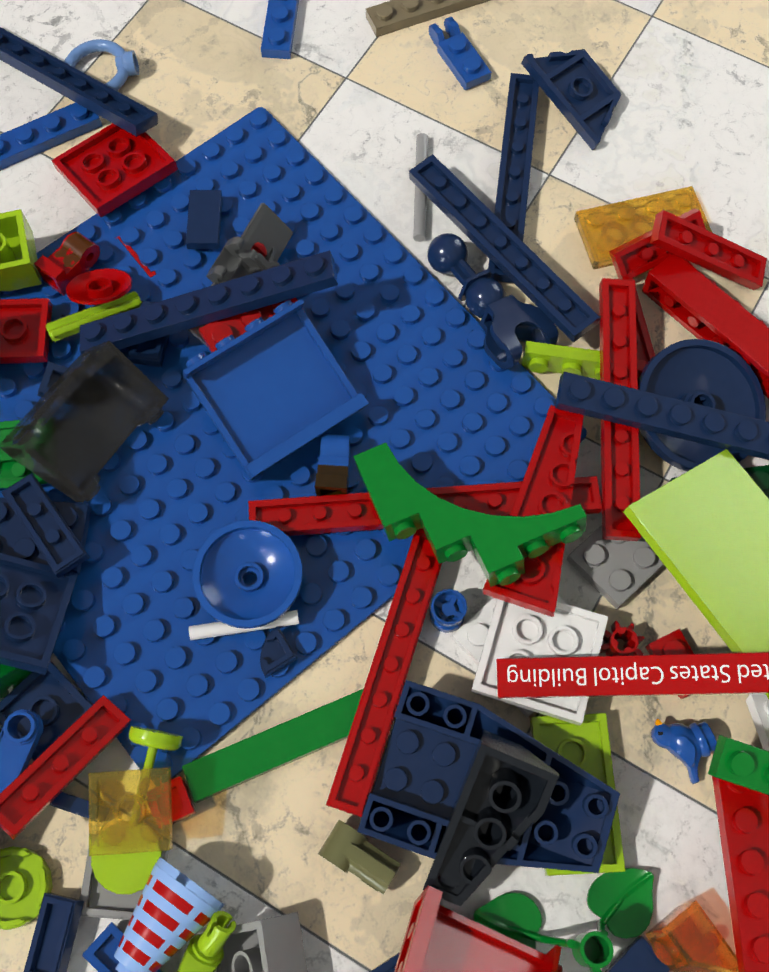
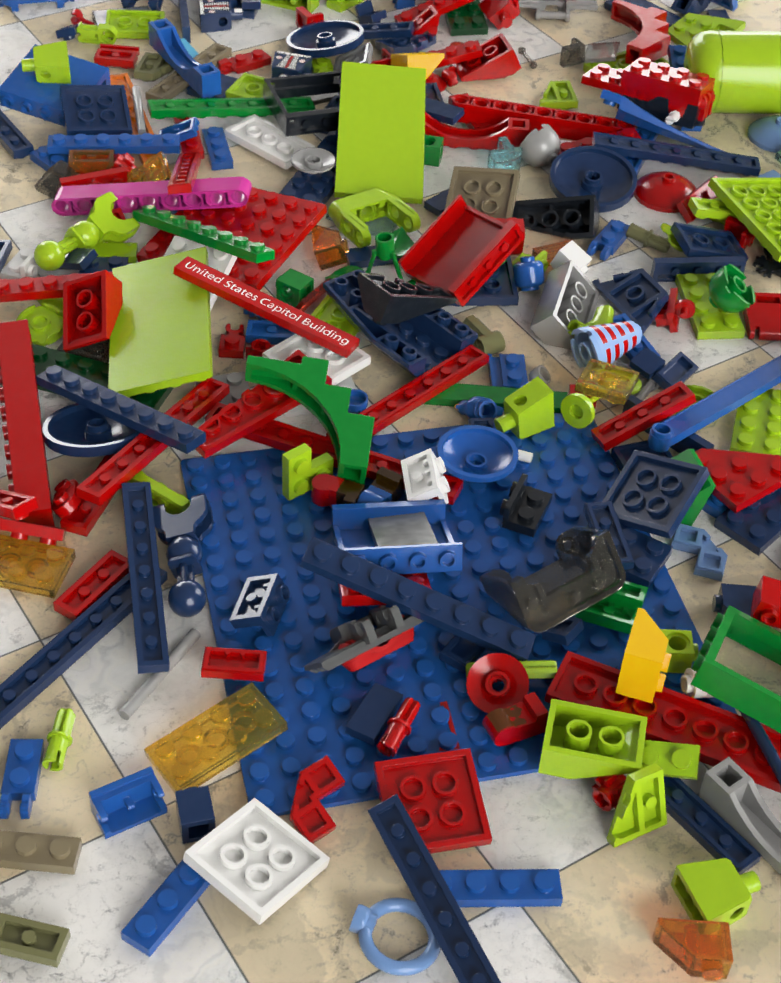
camera: 155 degrees left, 25 degrees down
none -> lime axle [42,708,76,771]
none -> red plate [52,479,81,518]
none -> red plate [53,549,129,621]
none -> blue hinge [88,766,168,839]
none -> clear yellow plate [144,682,288,793]
none -> dark blue brick [175,785,216,844]
none -> white plate [183,798,330,925]
none -> red plate [201,646,267,682]
none -> dark blue bracket [229,573,290,636]
none -> blue plate [246,320,295,345]
none -> green brick [275,268,314,309]
none -> lime plate [282,443,333,501]
none -> red tile [289,755,345,844]
none -> clear red tile [295,278,331,313]
none -> red leg [311,474,365,508]
none -> dark grey tile [368,512,438,547]
none -> red axle [377,697,420,757]
none -> white bracket [401,448,450,504]
none -> blue animal [454,396,503,418]
none -> blue plate [488,353,528,388]
none -> lime torso [494,377,555,439]
none -> black bracket [500,473,553,537]
none -> light grey hinge [529,365,551,385]
none -> dark blue tile [629,347,665,380]

